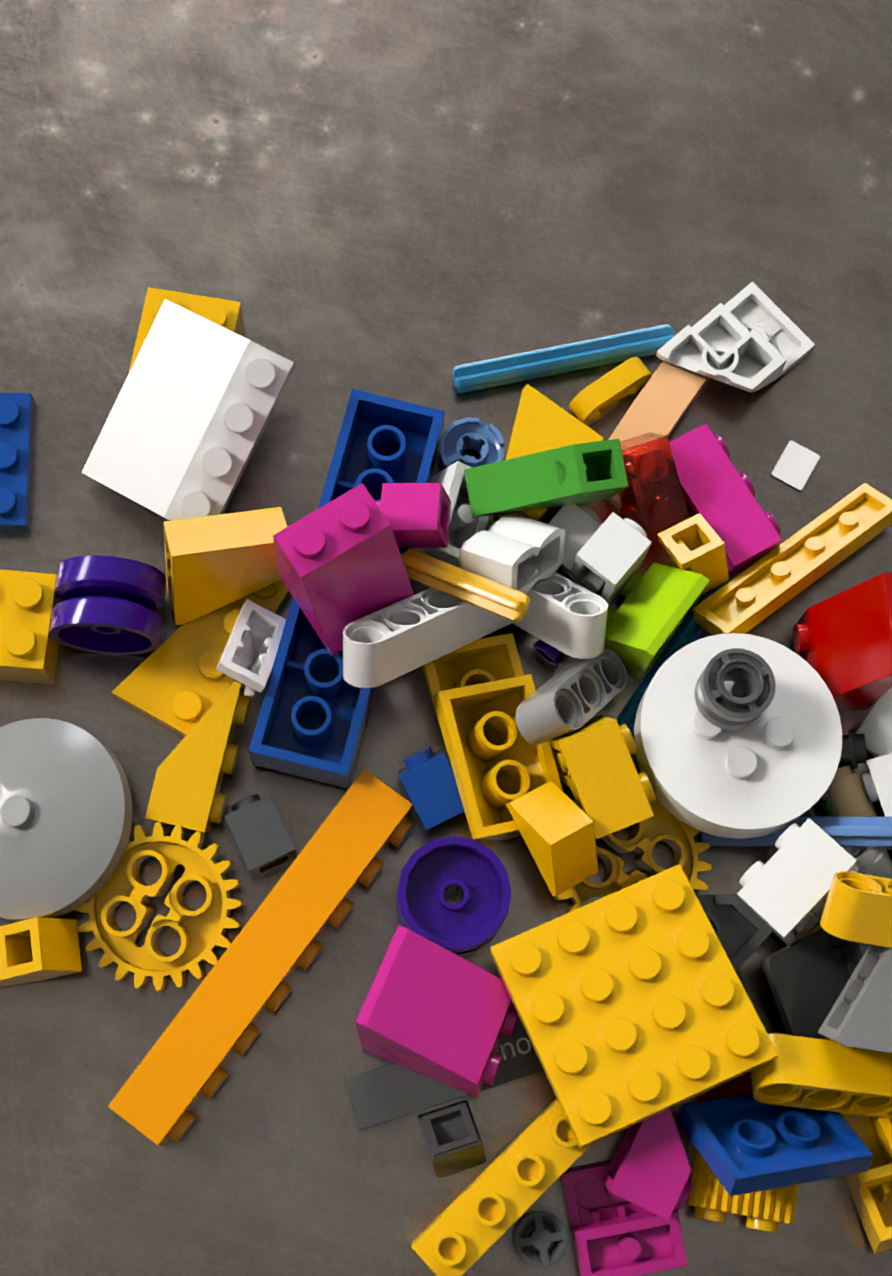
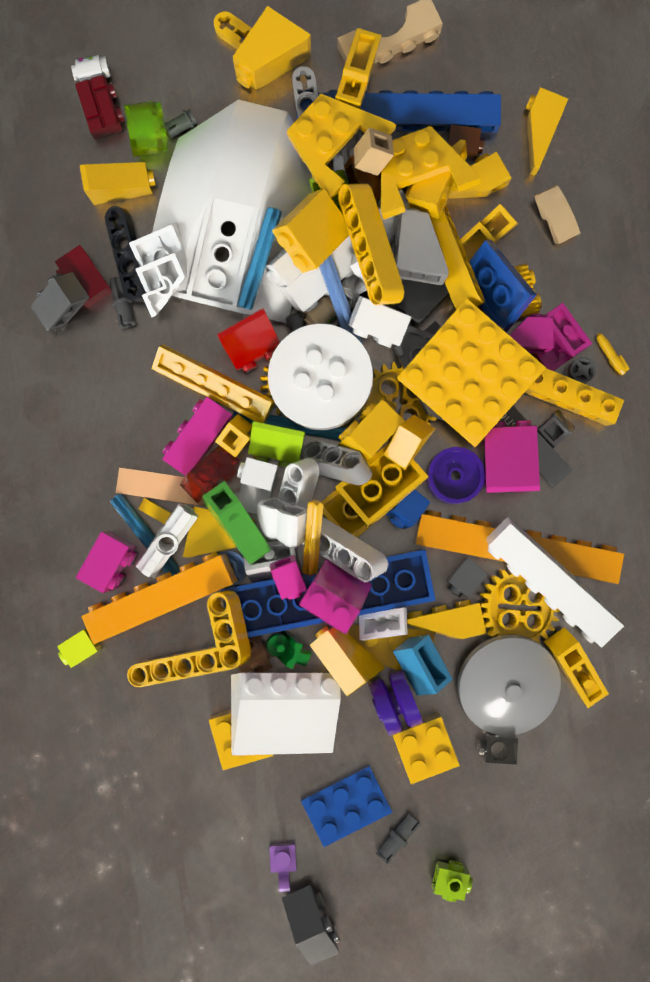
camera: 110 degrees left, 15 degrees up
white slope [656,281,815,393] -> none
flat silver wheel [695,648,776,730] -> none
white sticker [771,440,820,490] -> none
none -> neon yellow brick [57,629,102,668]
none -> dark pink brick [75,531,137,593]
none -> light orange brick [81,551,238,645]
none -> yellow beam [127,590,251,687]
none -> white piece [136,503,198,578]
none -> medium nougat brick [232,635,274,673]
none -> green hips [266,630,312,669]
none -> dark azure brick [393,635,453,696]
none -> white brick [486,517,624,647]

